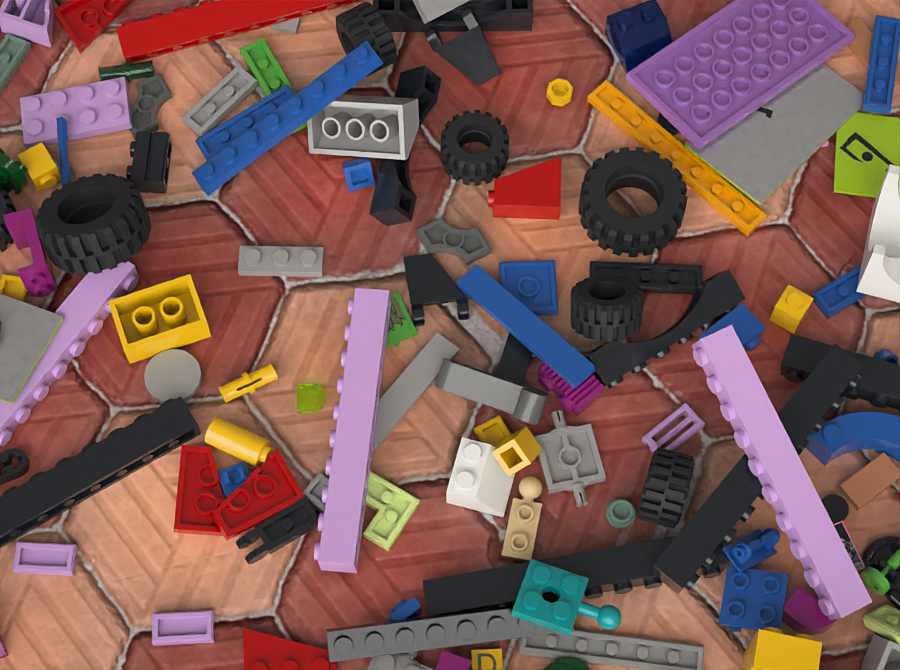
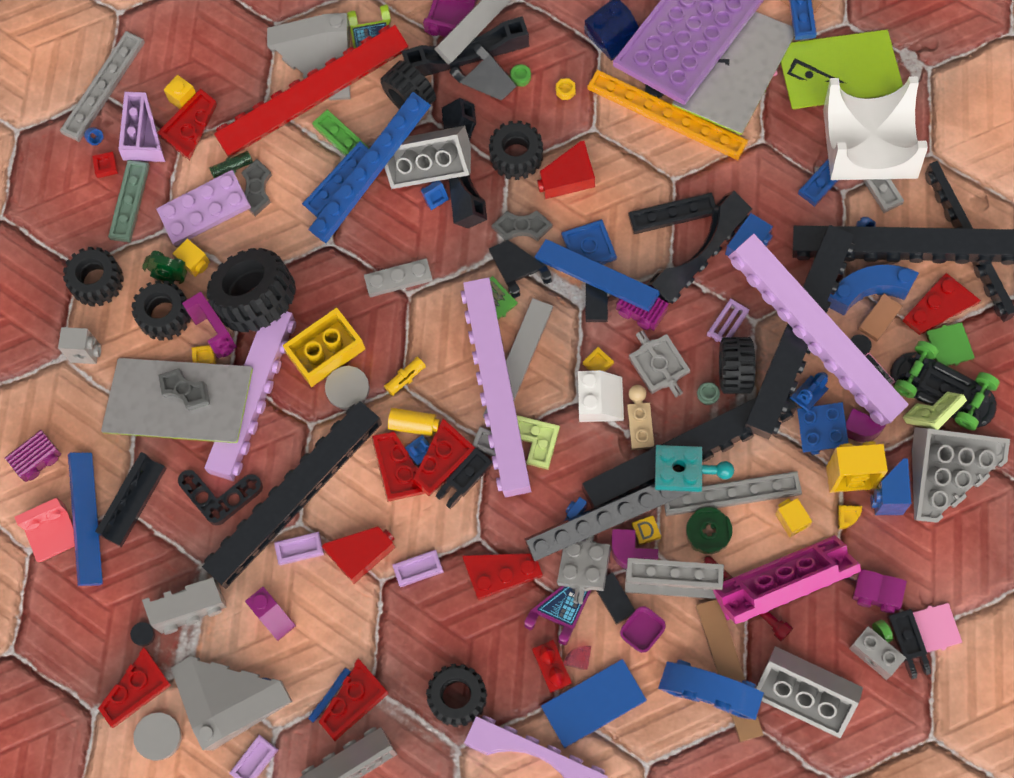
camera: 10 degrees left, 5 degrees up
blue piece [56,117,72,187] -> none
black brick [126,131,172,194] -> none
light grey plate [182,65,258,137] -> none
clear neon green tile [296,383,326,414] -> none
beam [435,358,550,425] -> none
yellow brick [492,426,543,476] -> none
black tyre [571,275,643,342] -> none
black tyre [579,147,688,257] -> none
yellow brick [770,285,814,334] -> none
none -> red slope [321,526,395,584]
none -> bright green tile [510,64,531,87]

